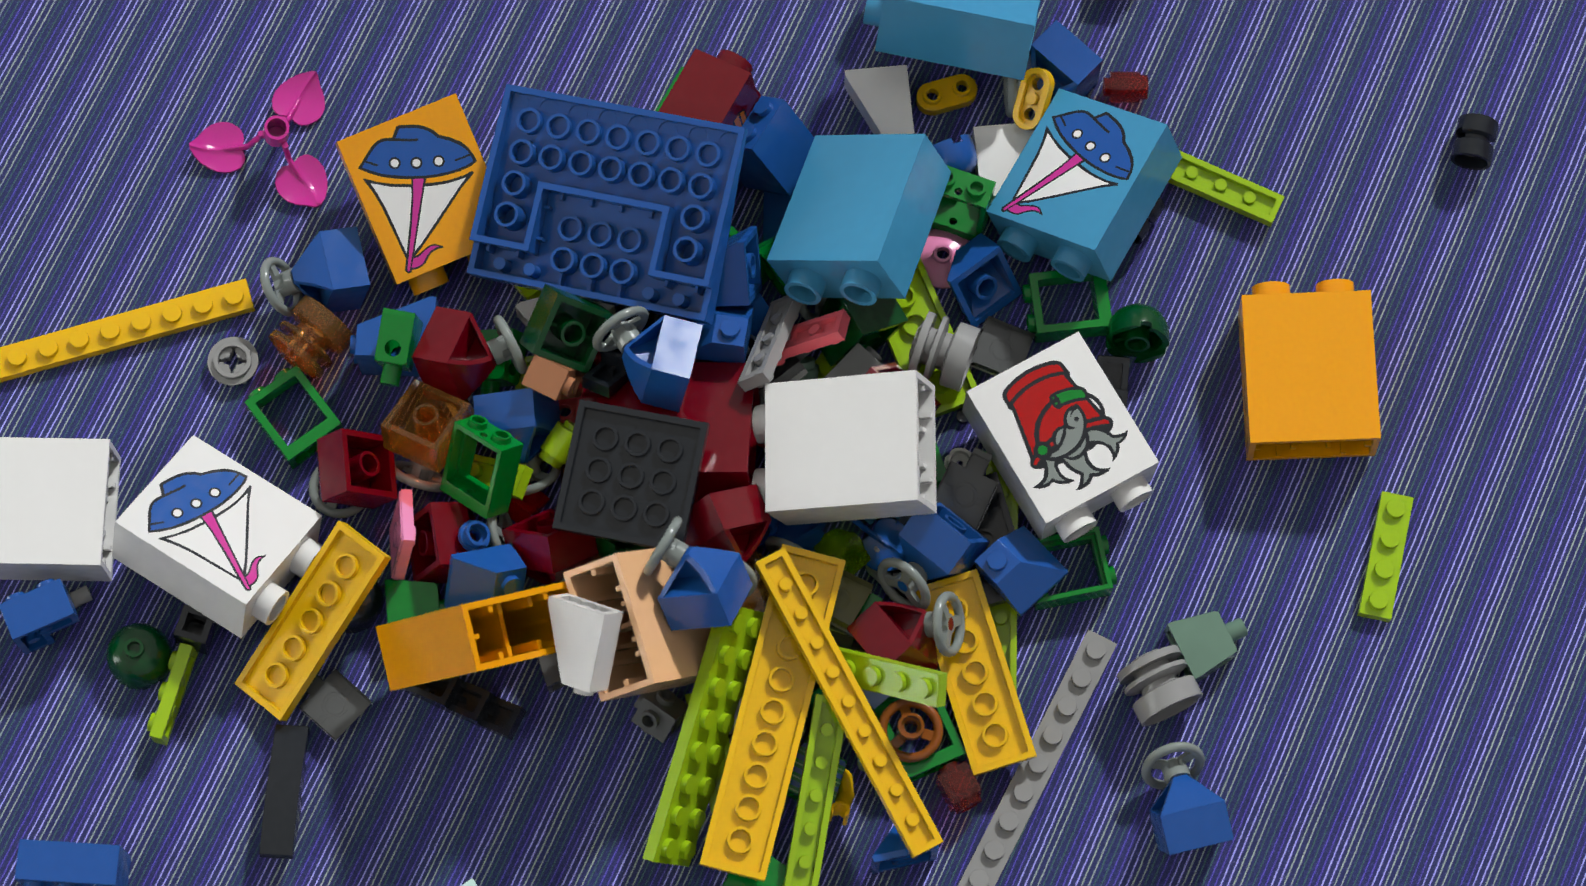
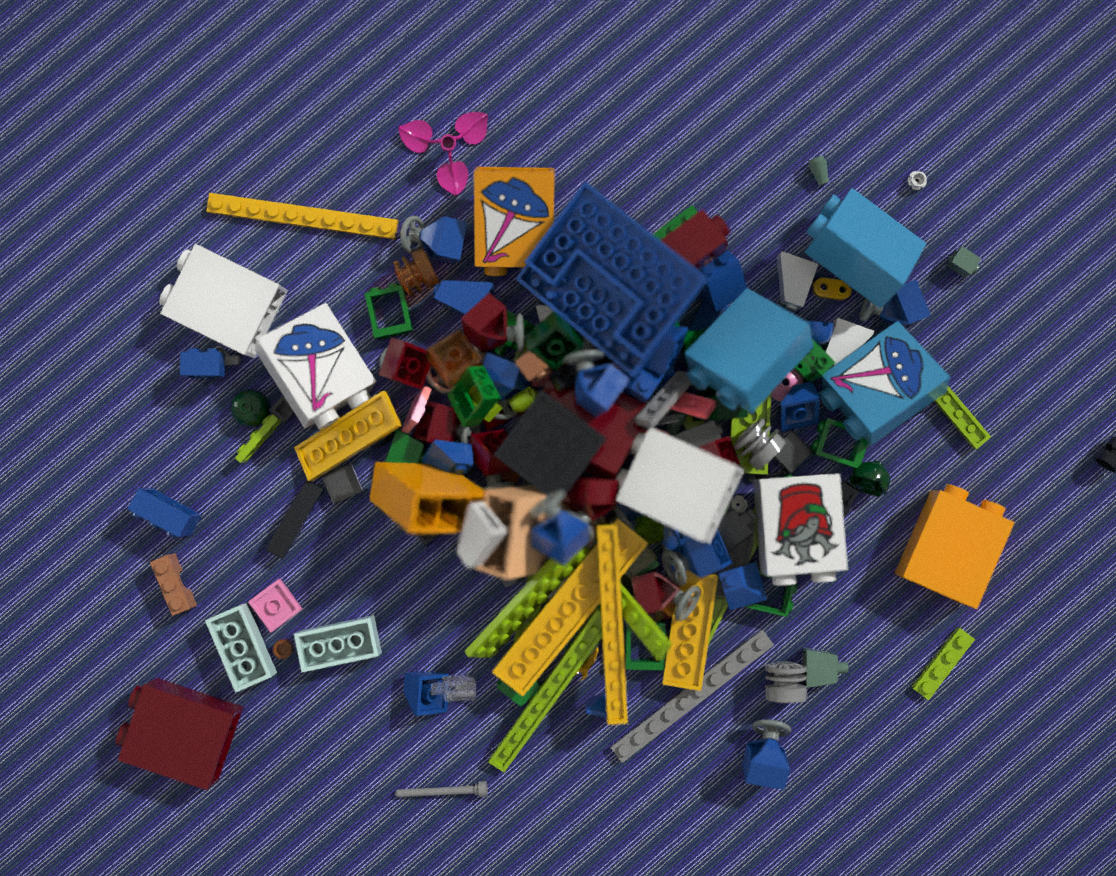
camera: 25 degrees right, 15 degrees up
light grey gear [207,337,259,387] -> none
green torso [375,308,423,387] -> none
blue plate [458,520,490,551] -> none
dark orange piece [879,699,943,763] -> none
clear red brick [936,761,983,814] -> none
yellow plate [1012,68,1055,130] -> none
clear red brick [1103,71,1148,103] -> none

